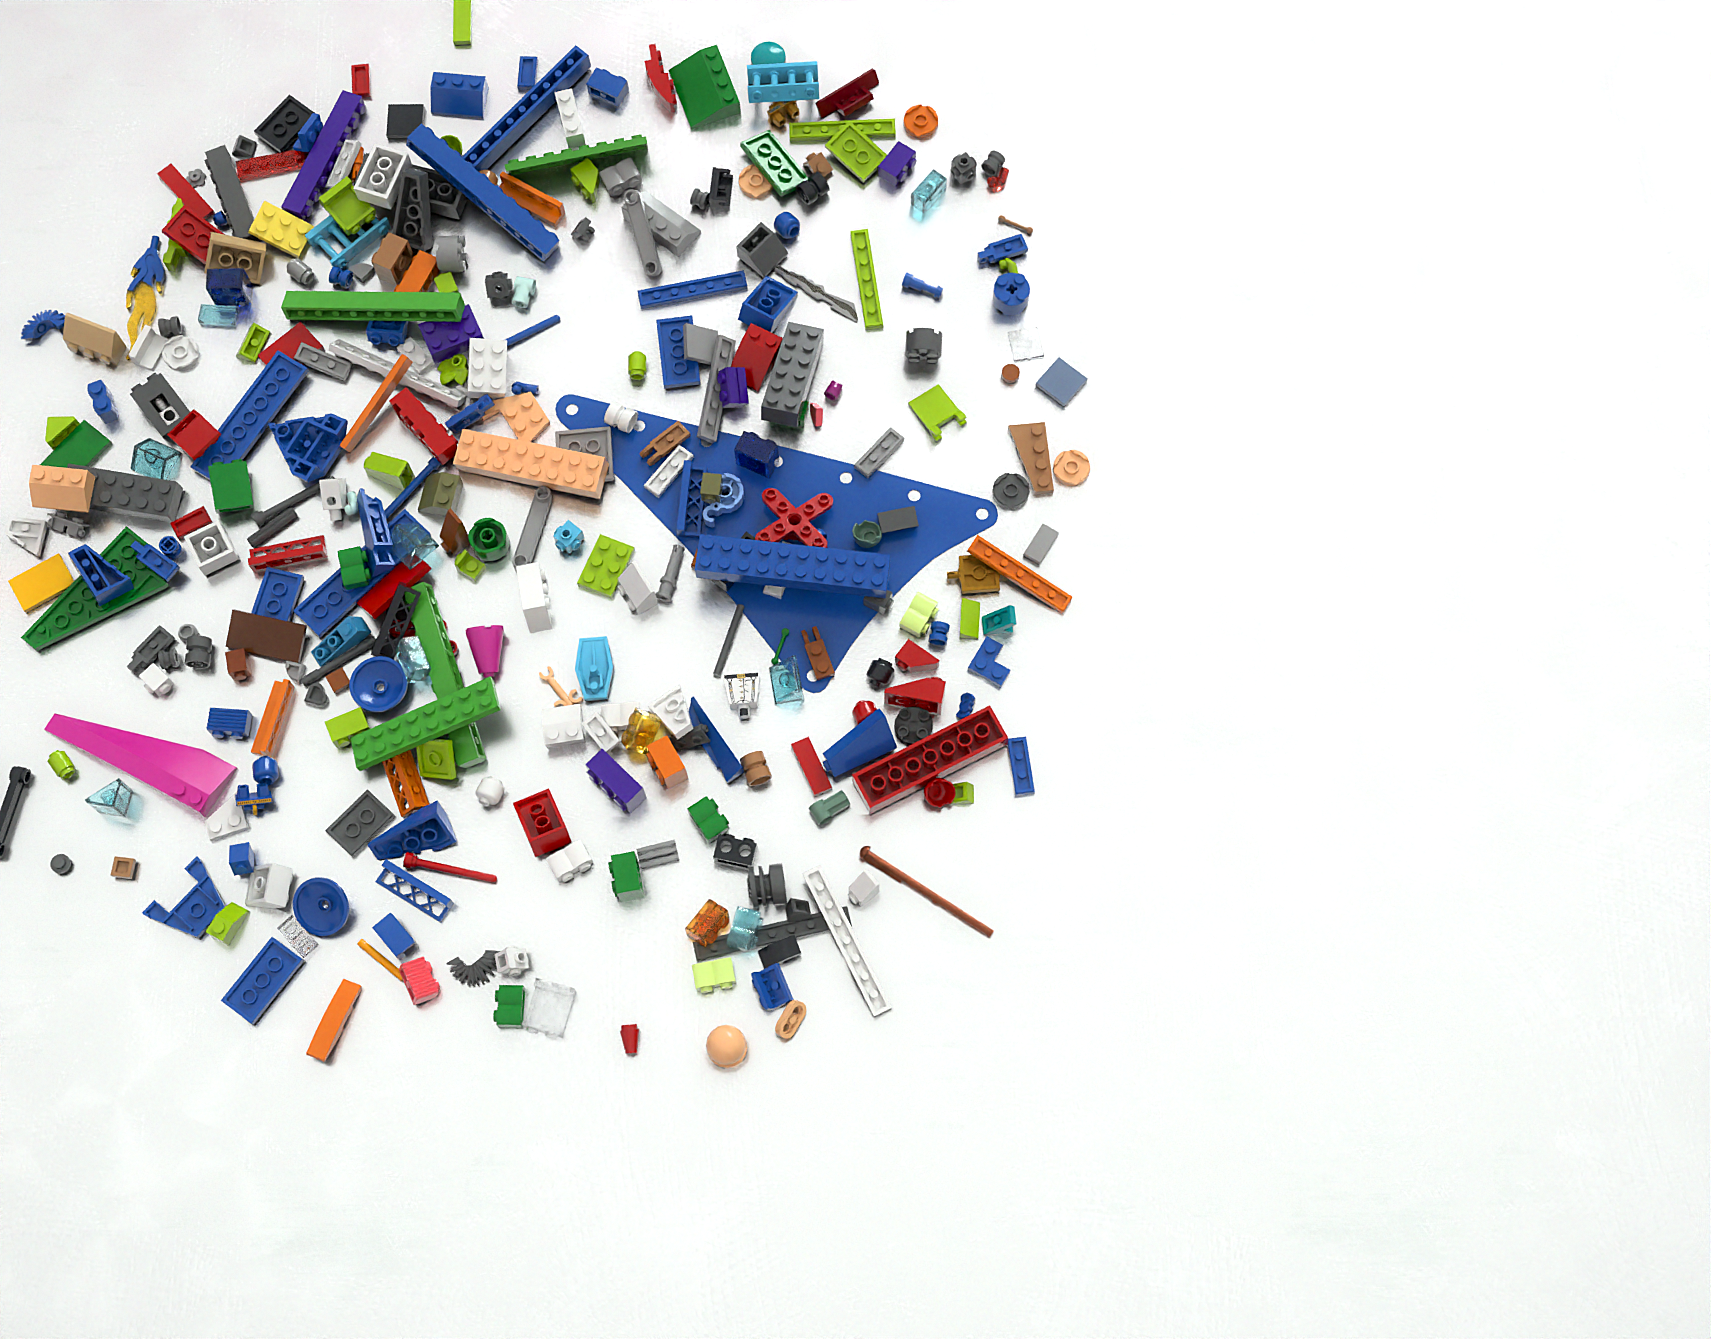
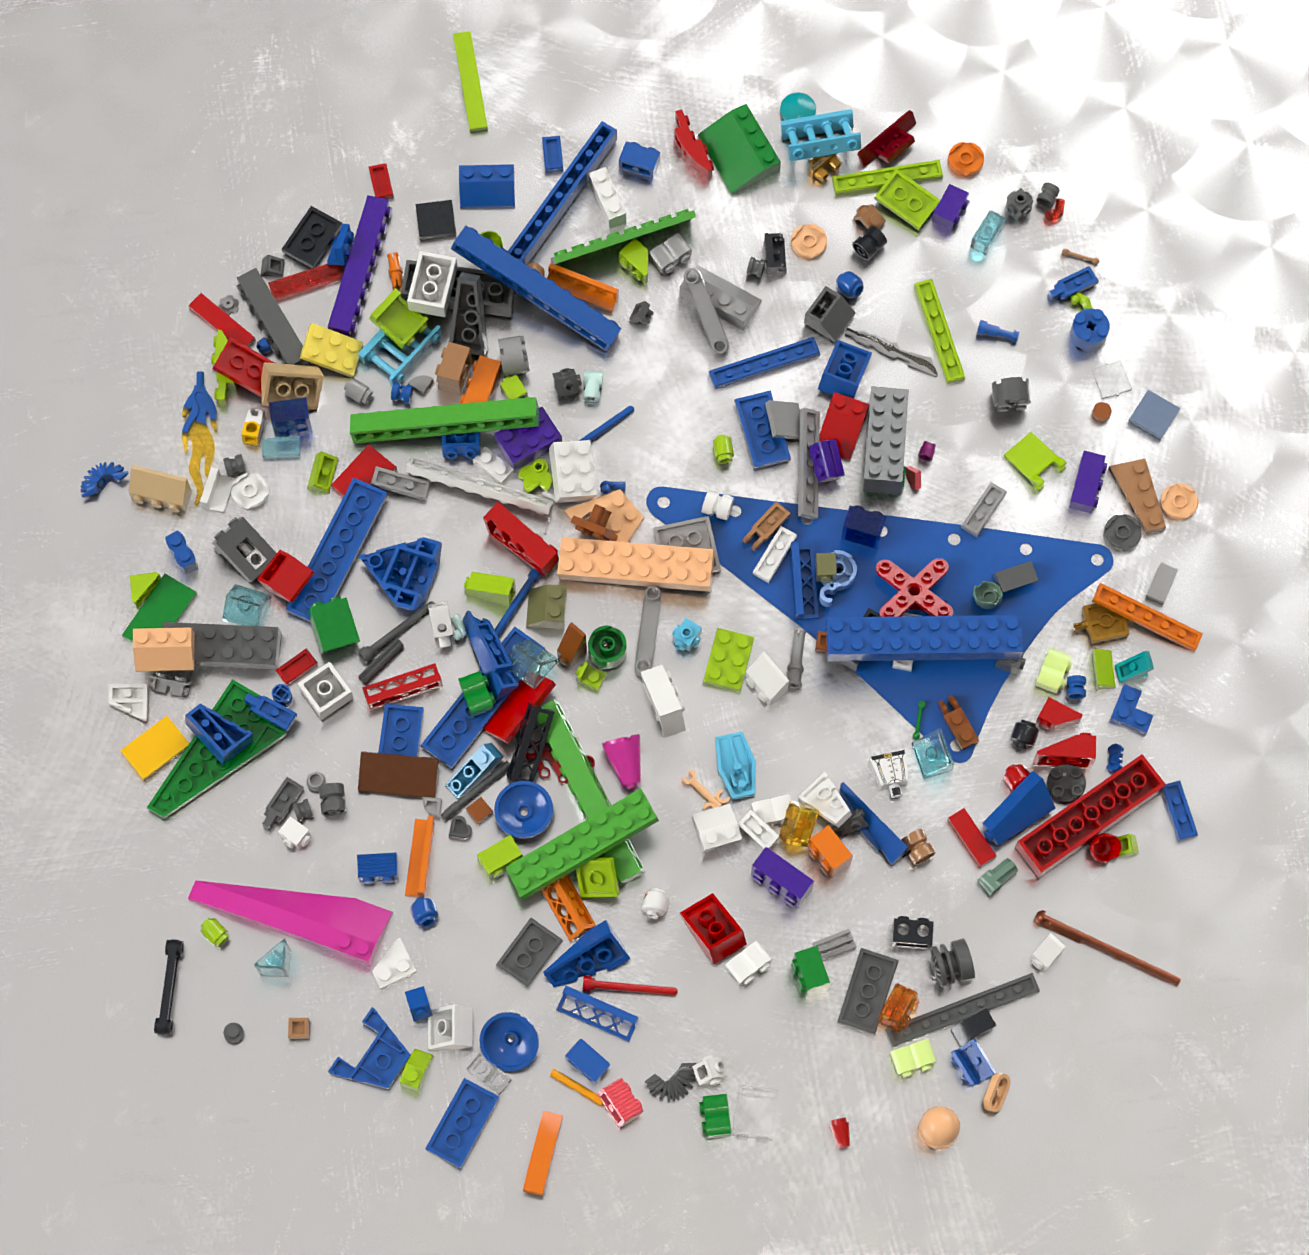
camera: 10 degrees left, 0 degrees up
copper brick [225,648,252,680] -> none
blue hips [235,782,273,815] -> none
white tile [326,140,362,189] -> none
orange tile [340,354,413,453] -> none
clear light blue brick [395,636,431,683] -> none
blue hinge [445,394,495,434] -> none
green brick [687,796,729,843] -> none
dark grey bar [713,604,745,676] -> none
clear light blue brick [726,906,764,953] -> none
tile [740,130,808,197] -> none
dark grey slope [785,898,811,922] -> none
white plate [802,865,892,1017] -> none
none -> yellow leg [241,408,265,446]
none -> dark orange plate [571,504,618,541]
none -> dark grey tile [837,948,899,1036]
none -> dark purple brick [1069,450,1108,514]

